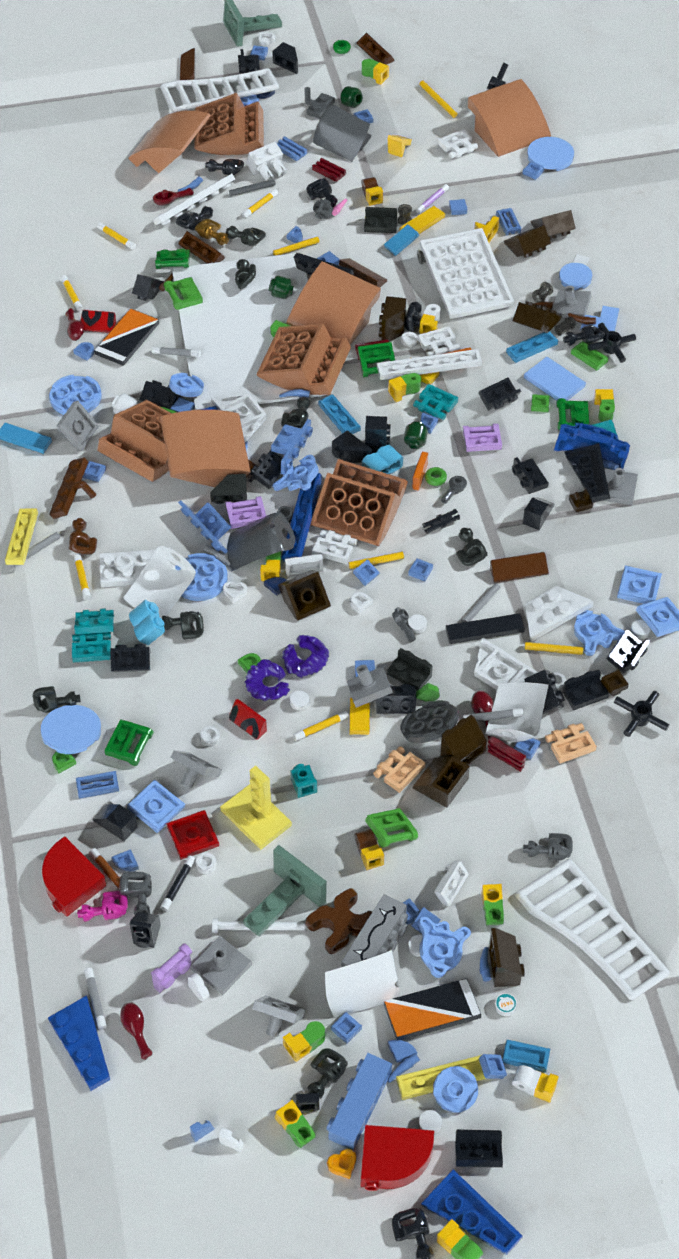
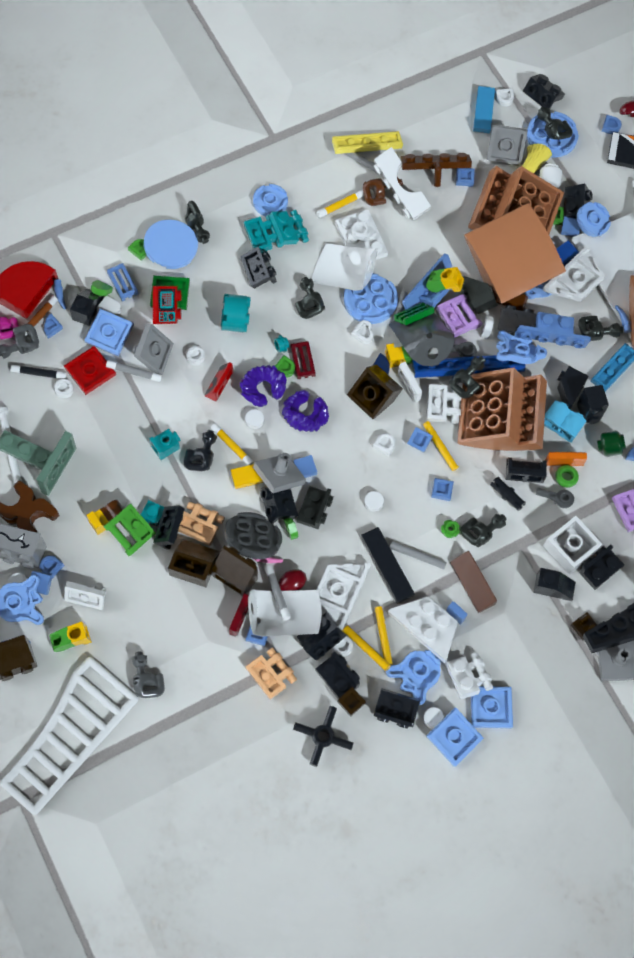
camera: 70 degrees right, 15 degrees up
medium azure brick [129,600,165,645] -> none
light yellow piece [220,765,292,850] -> none
dark grey plate [392,607,416,642] -> none
none -> medium blue helmet [54,280,67,310]
none -> bright green tile [91,280,113,296]
none -> light grey bar [106,360,162,382]
none -> teal plate [141,500,164,527]
none -> slope [153,286,182,324]
none -> black bracket [153,505,185,550]
none -> black piece [184,430,217,472]
none -> teal brick [221,294,251,333]
none -> light blue tile [253,184,288,216]
none -> teal plate [274,335,289,353]
none -> dark red tile [290,341,316,379]
none -> yellow bar [343,625,391,671]
none -> white arch [373,147,431,221]
none -> green tile [394,303,435,325]
none -> leg [426,267,464,292]
none -> bright green plate [441,520,460,538]
none -> medium blue tile [446,602,467,625]
none -> white plate [446,652,493,699]
none -> pearl dark grey piece [449,356,486,399]
none -> white tile [481,316,494,339]
none -> white tile [495,88,514,107]
none -> black hinge [505,457,547,483]
none -> light yellow piece [522,144,552,173]
none -> black bracket [523,74,565,109]
none -> pearl dark grey piece [537,107,573,140]
none -> white brick [543,516,603,575]

